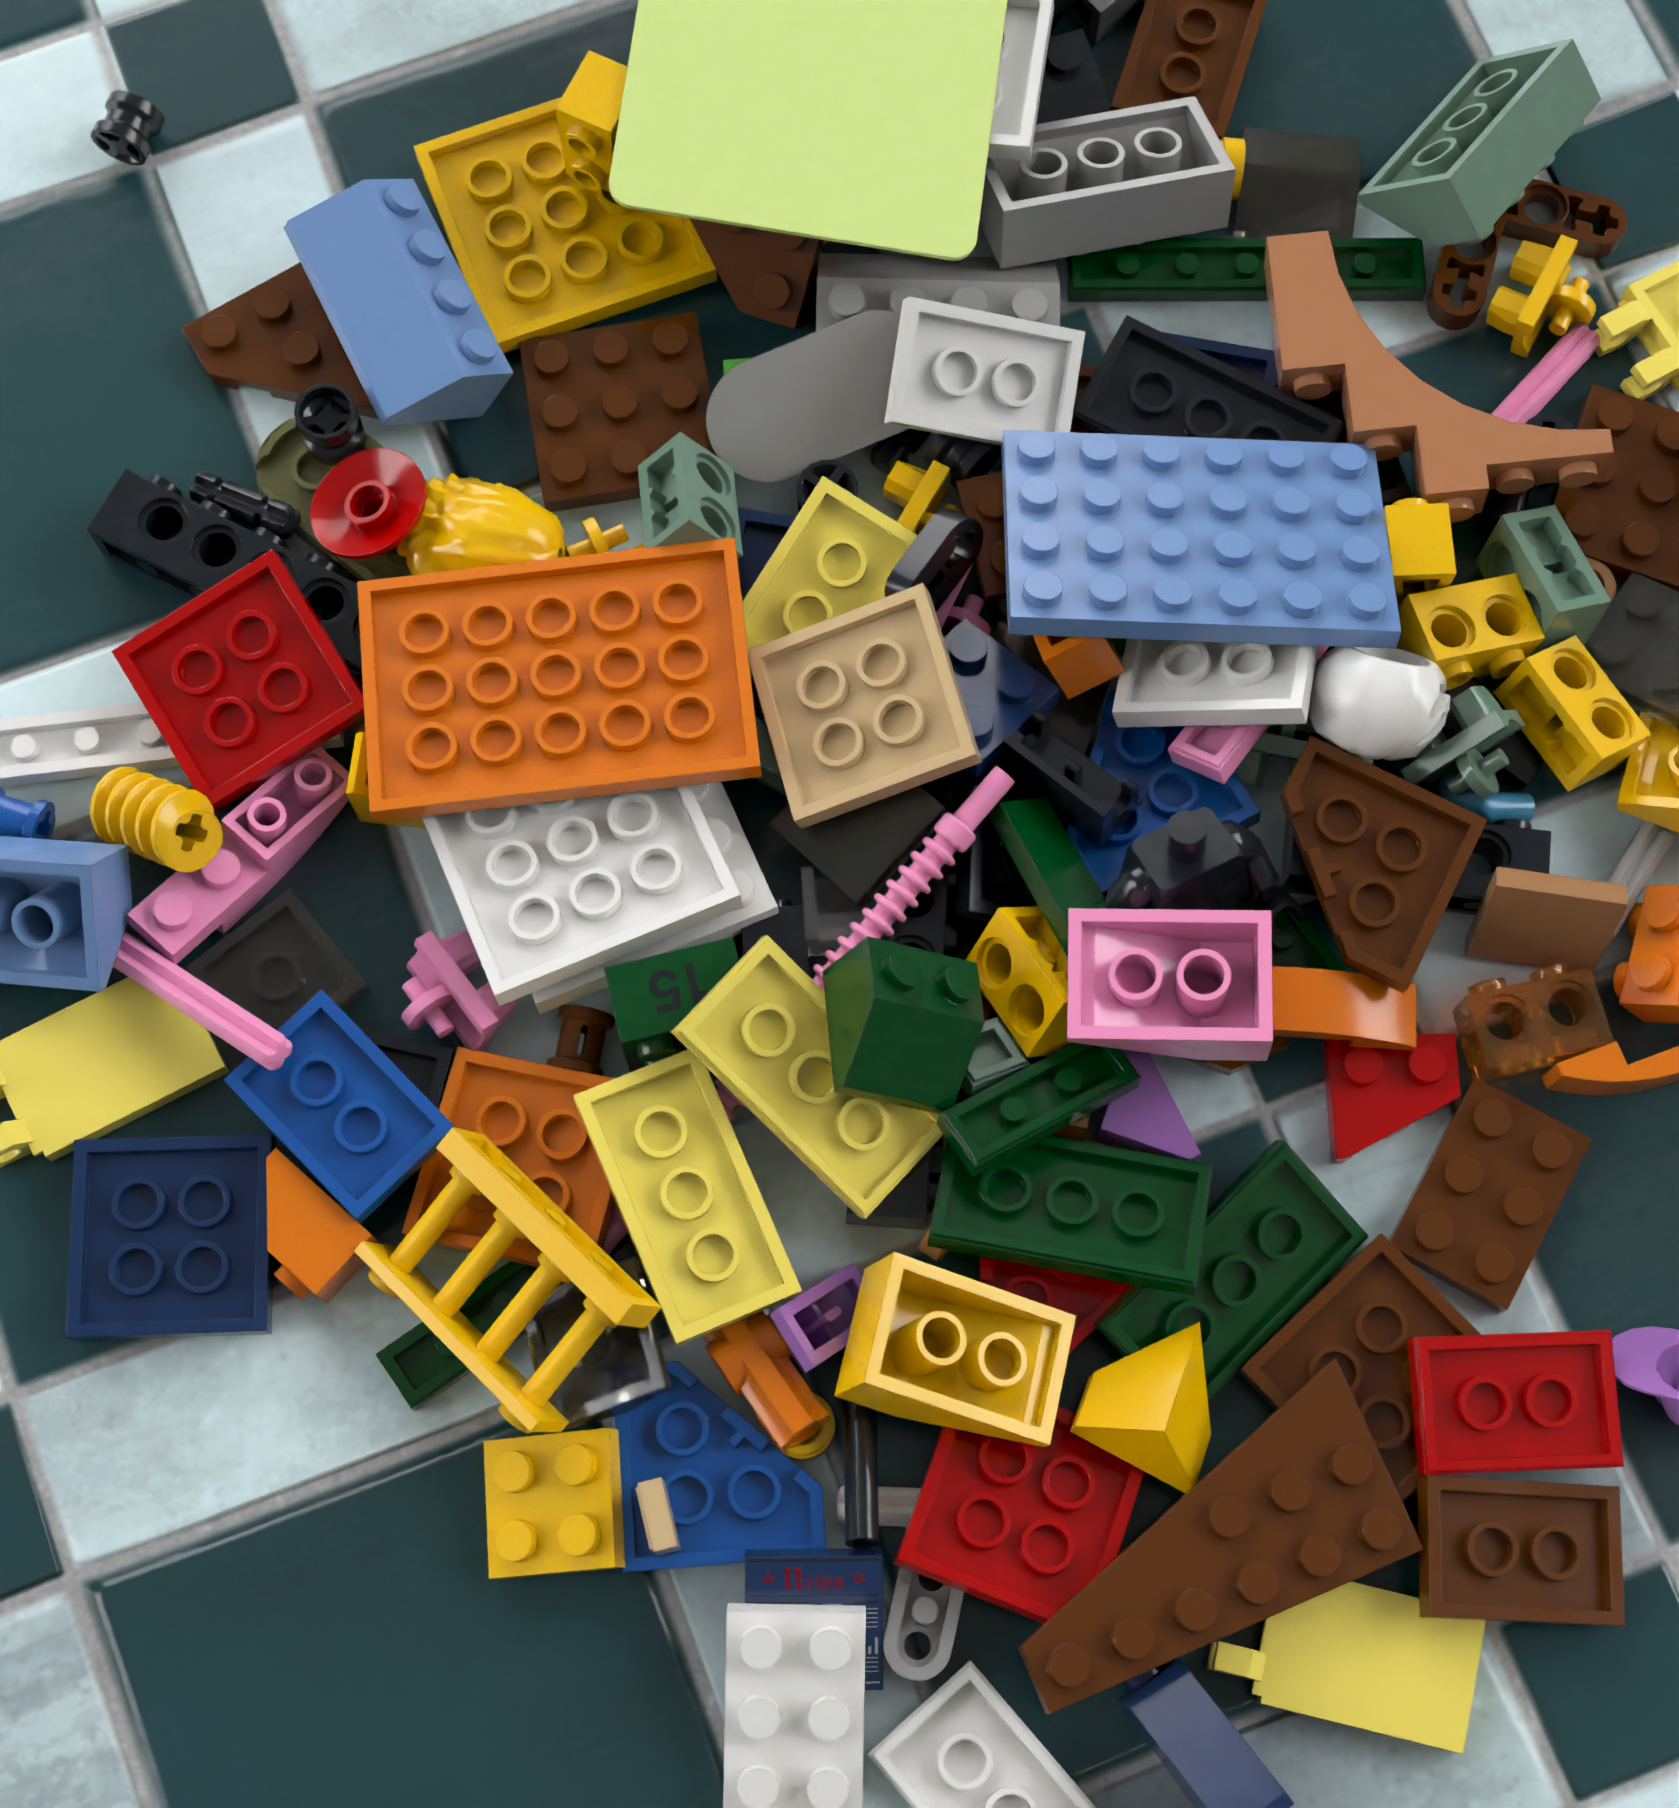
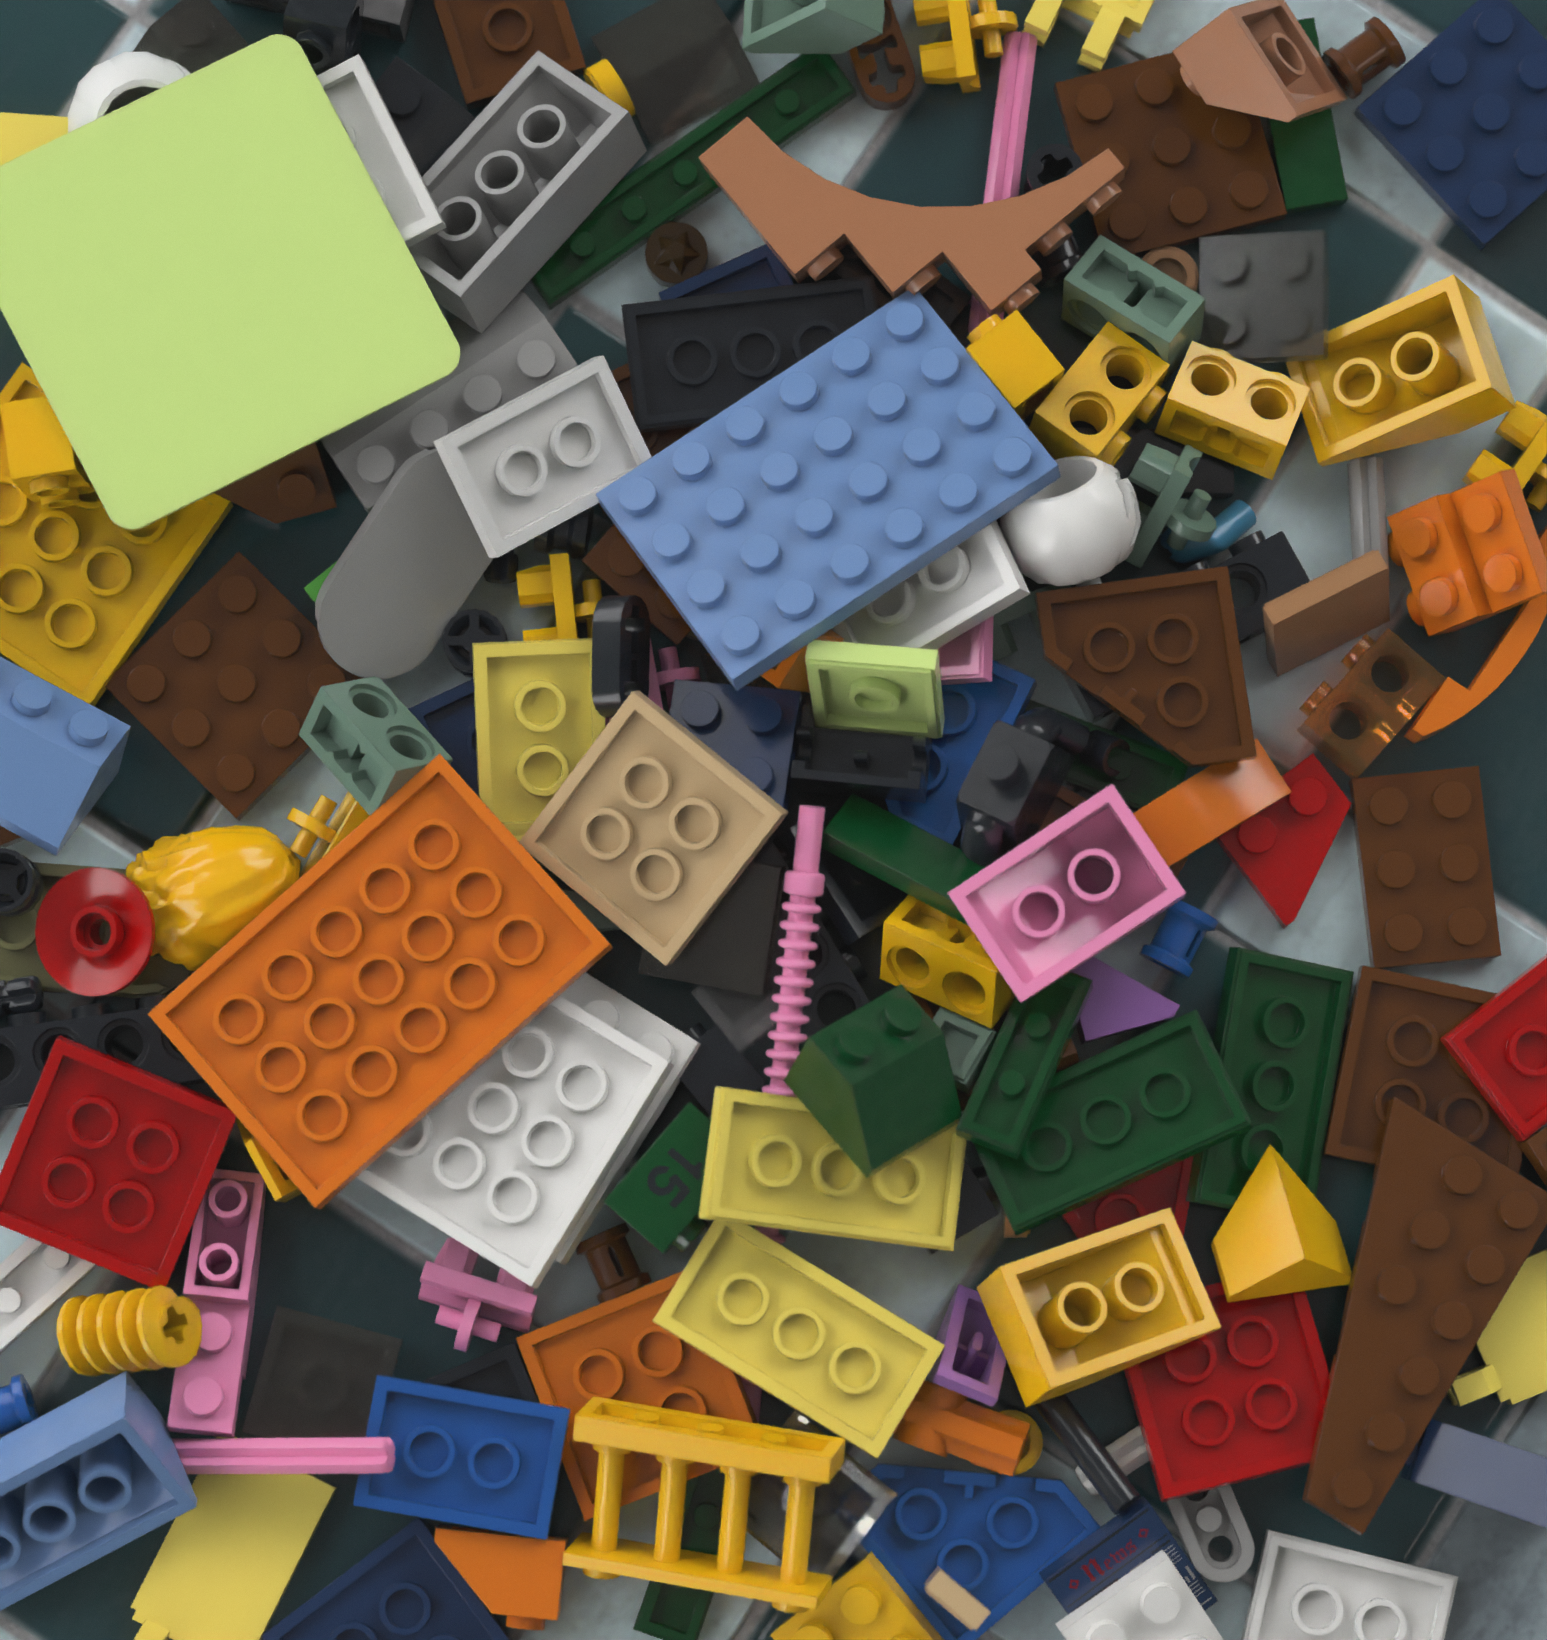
camera: 35 degrees left, 10 degrees up
none -> dark brown tile [645,222,708,287]
none -> yellowish green tile [805,640,945,739]
none -> blue bush [1139,900,1219,979]

